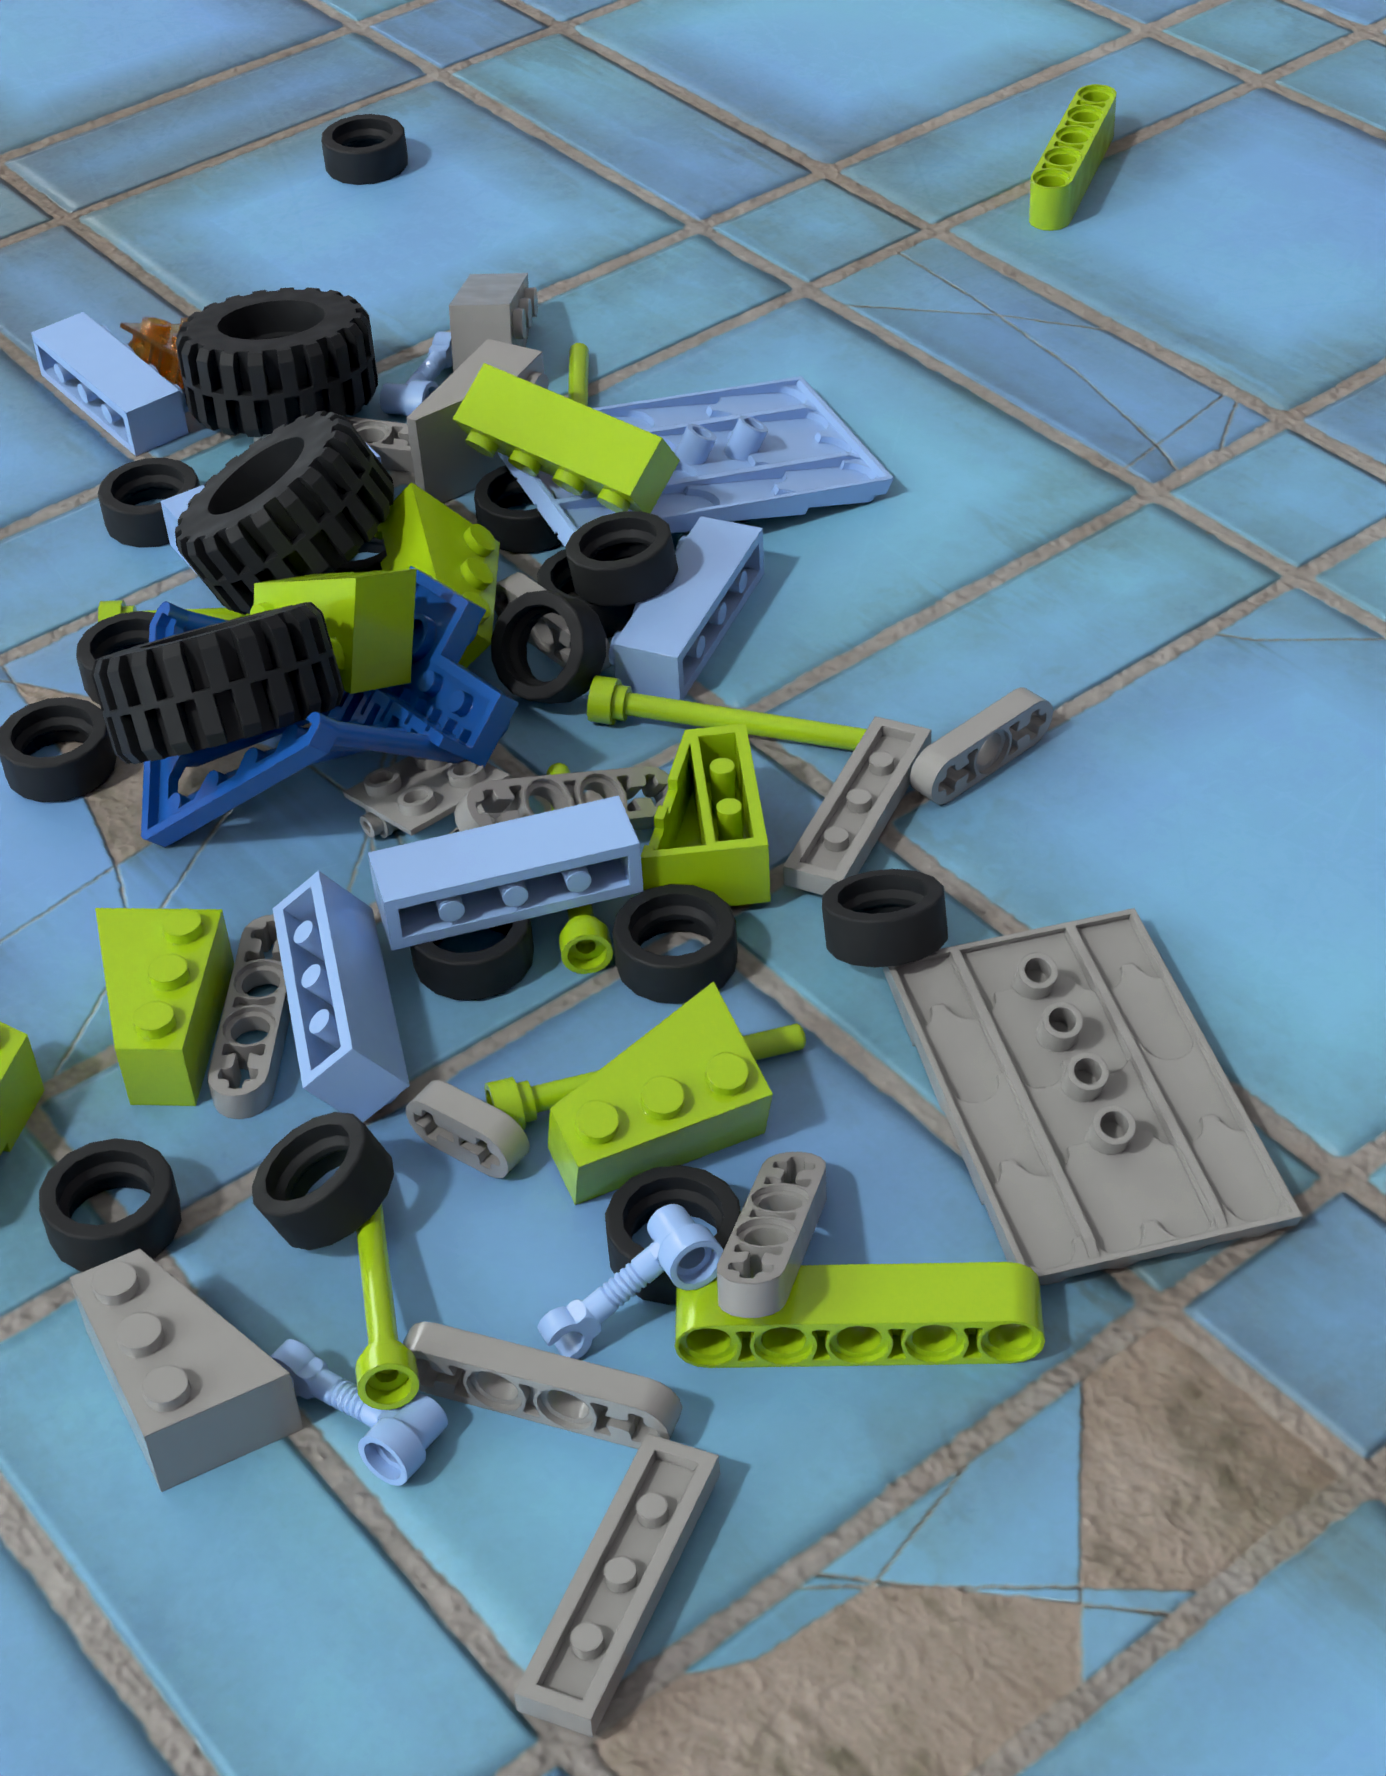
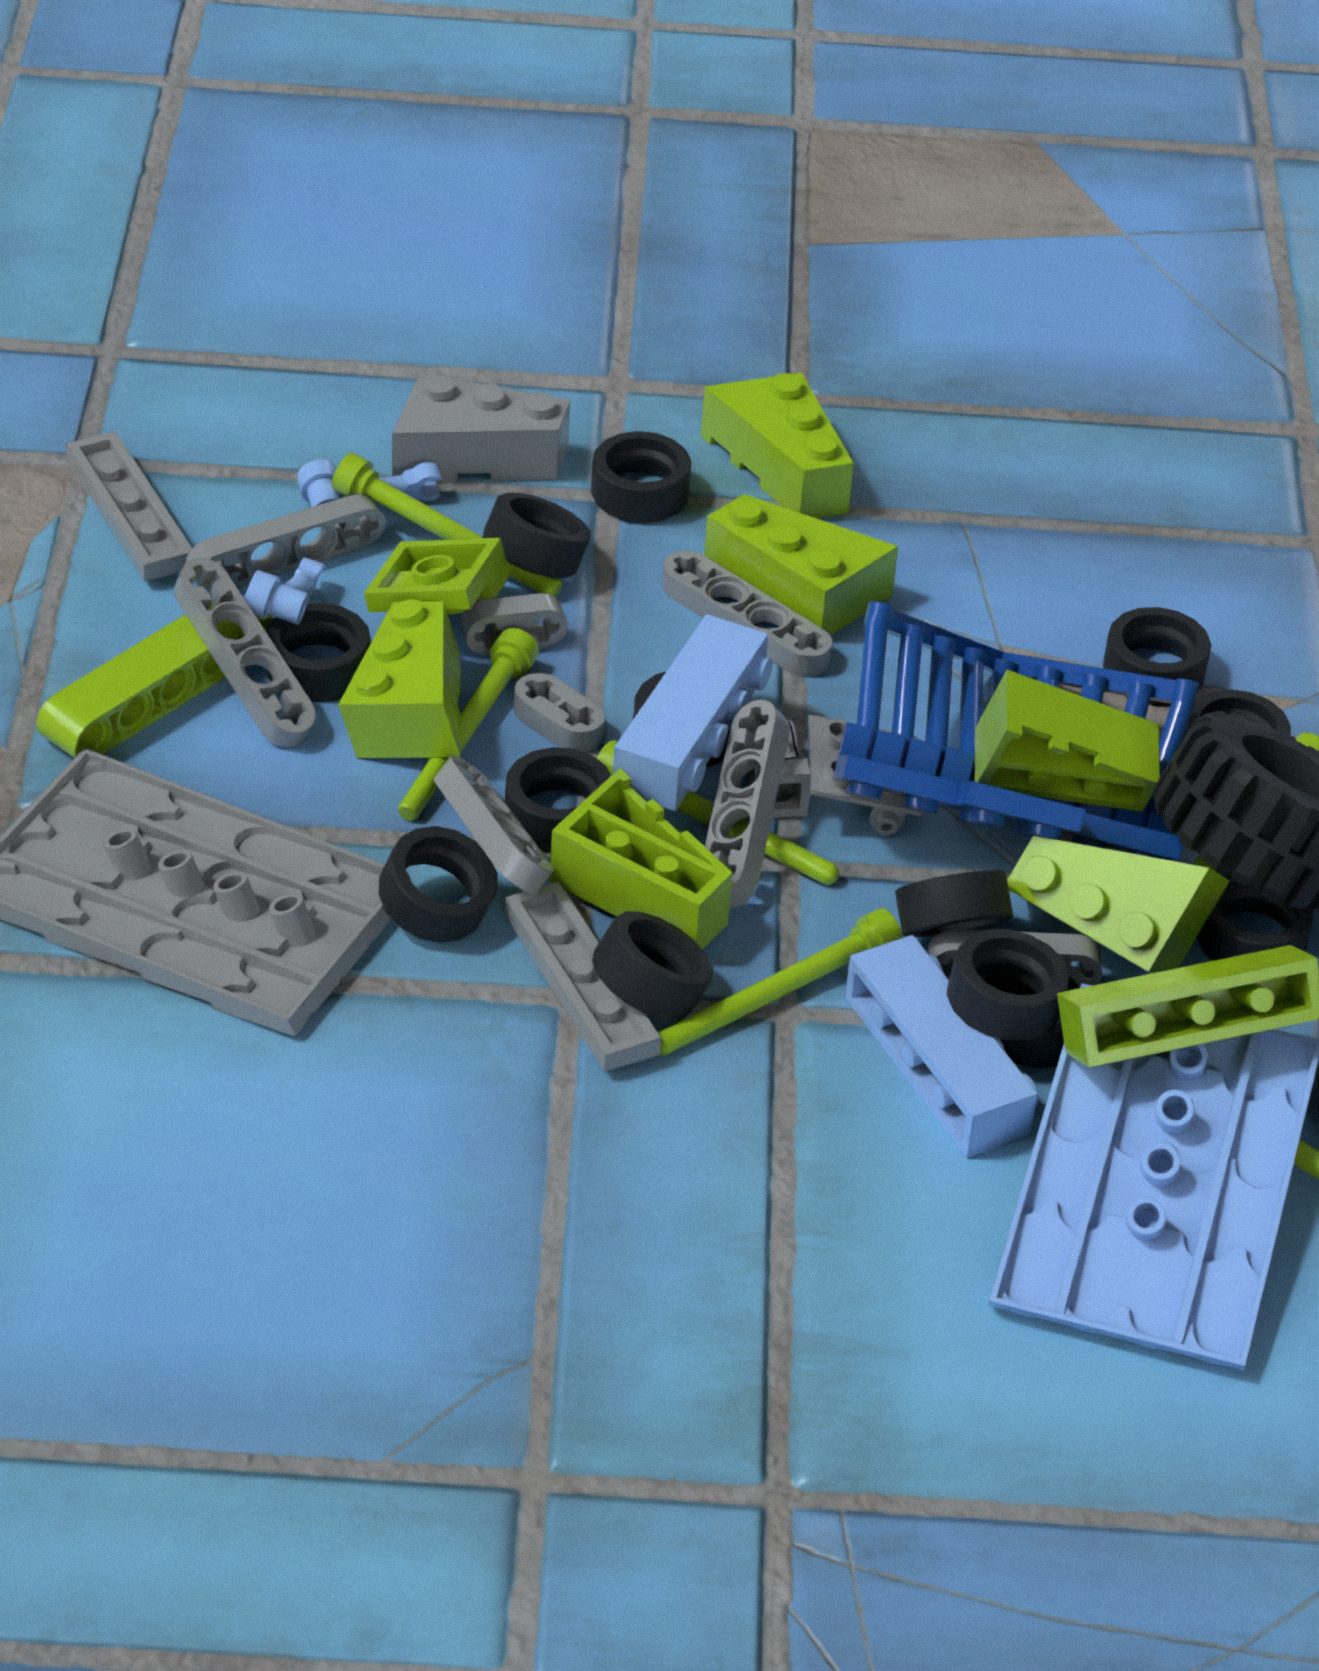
camera: 125 degrees right, 0 degrees up
black tyre [91,602,345,764] -> none
light blue brick [272,870,410,1122] -> none
light grey beam [910,687,1053,805] -> none
none -> lime plate [364,538,509,615]
none -> light grey beam [434,755,554,895]
none -> light grey beam [514,673,605,753]
none -> black tyre [592,911,713,1020]

